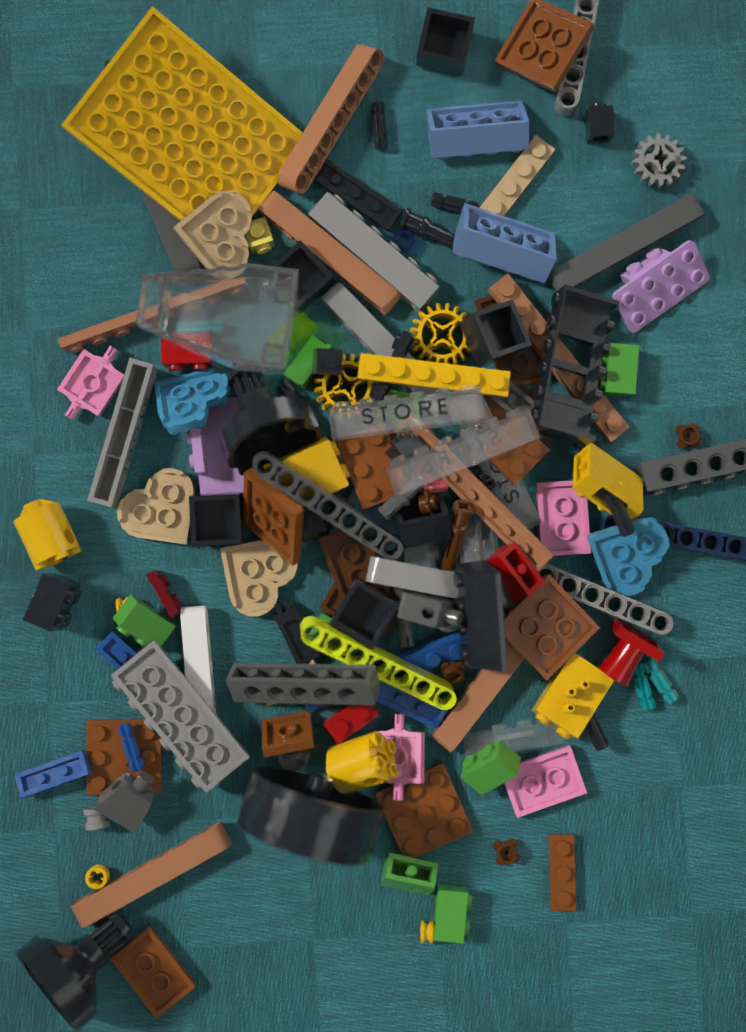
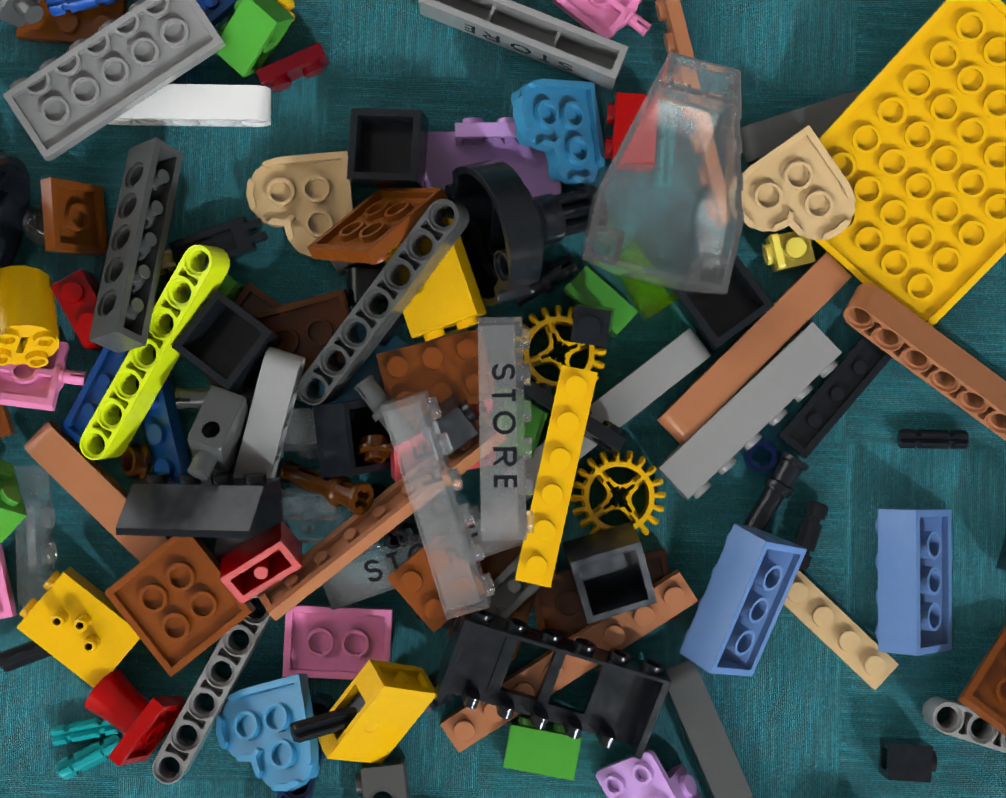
camera: 90 degrees right, 0 degrees up
tan plate [117,468,195,545] -> none

